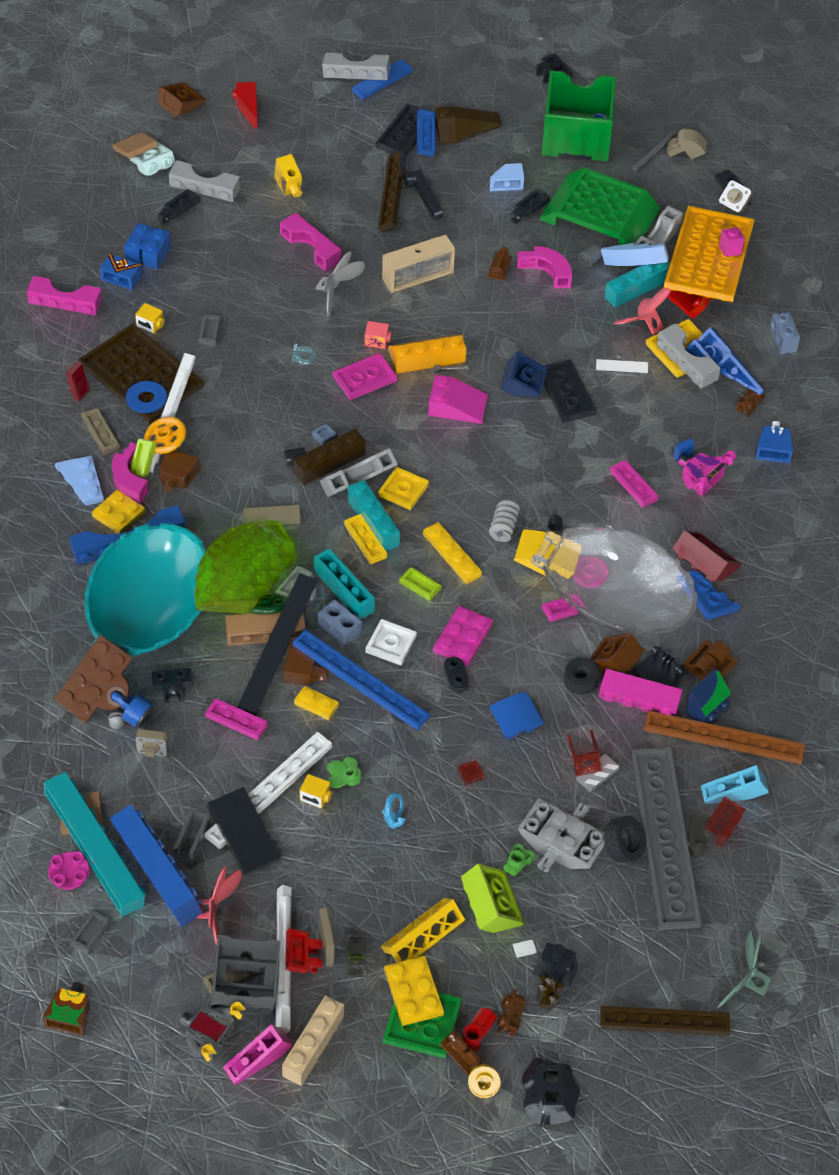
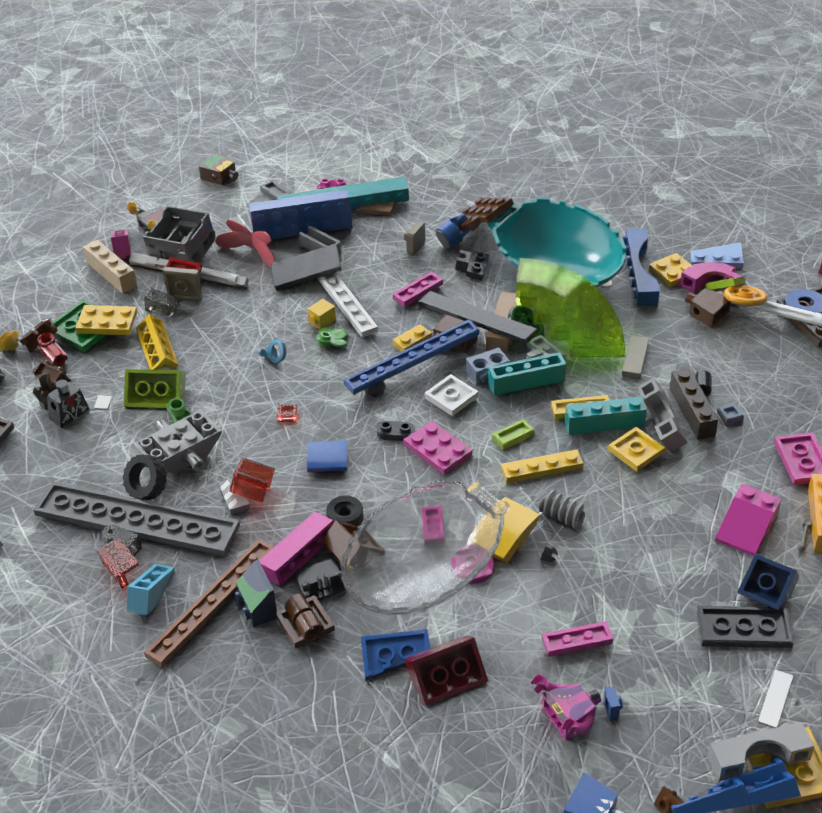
camera: 115 degrees right, 10 degrees down
dark tan tile [81,408,120,455] -> none

